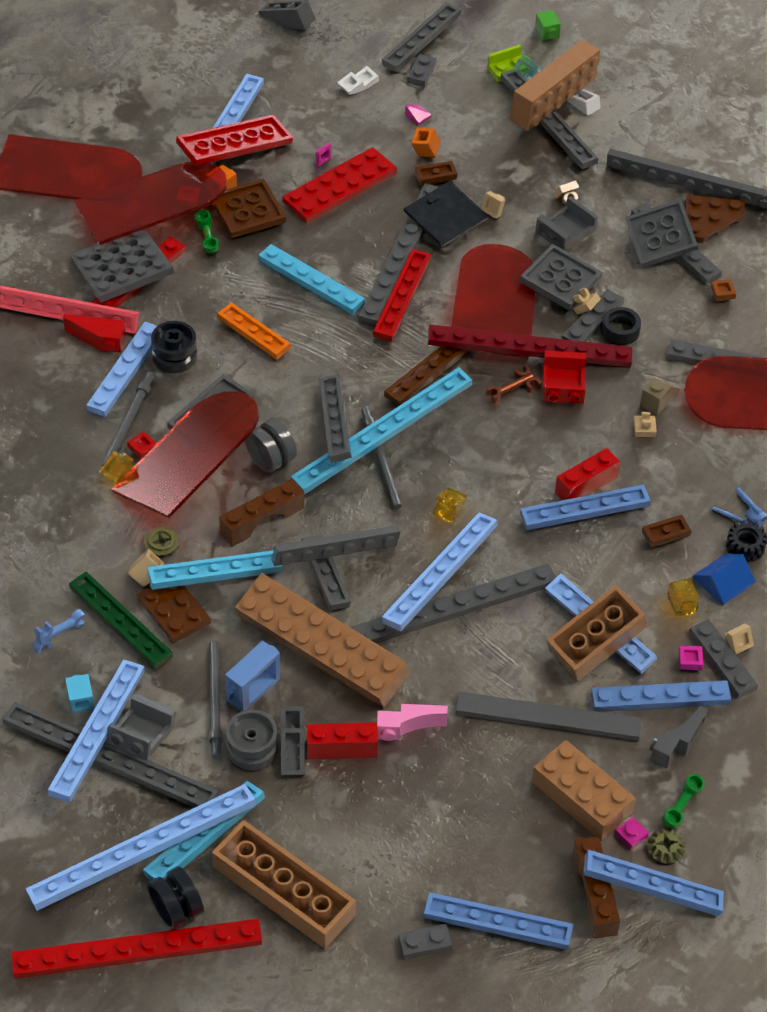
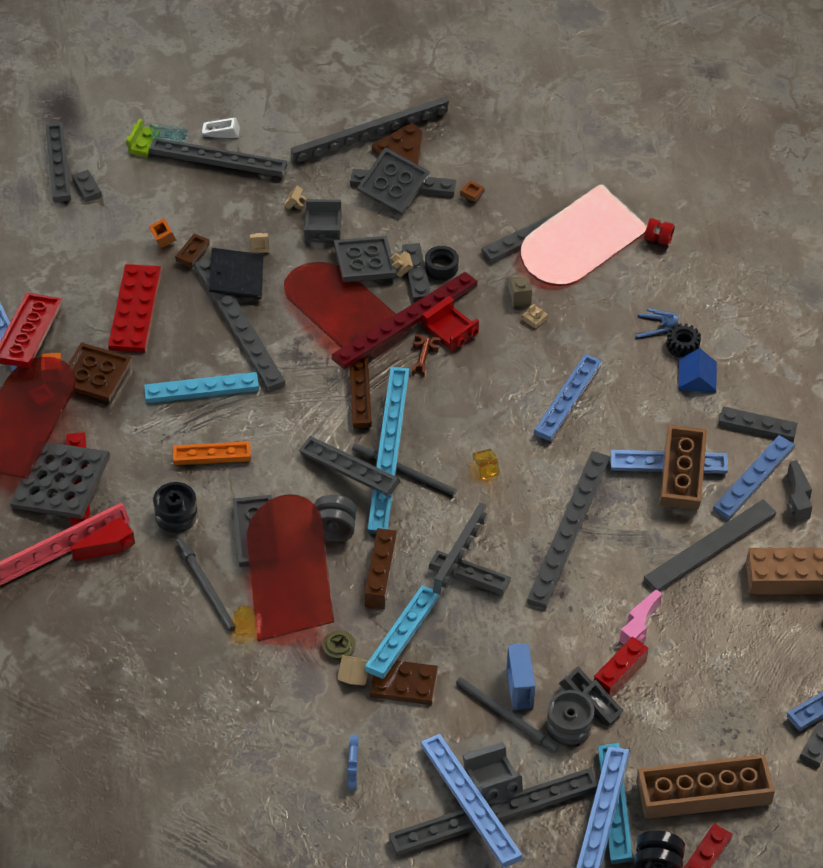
camera: 45 degrees left, 0 degrees up
medium azure brick [65,674,94,713] -> none
dark green plate [69,571,173,670] -> none
light blue plate [86,322,157,417] -> none
red plate [127,431,158,460] -> none
green bar [195,210,220,253] -> none
medium nougat brick [235,573,410,709] -> none
dark pink slope [316,143,331,167] -> none
white slope [337,66,380,95] -> none
red plate [373,249,431,342] -> none
light blue plate [382,512,497,631] -> none
slope [405,105,432,125] -> none
medium nougat brick [509,39,600,131] -> none
bright green brick [535,10,561,41] -> none
red brick [555,448,620,500] -> none
reddish brown plate [642,515,691,548] -> none
clear yellow brick [667,578,700,616] -> none
dark pink plate [678,646,703,670] -> none
tan tile [725,624,754,655] -> none

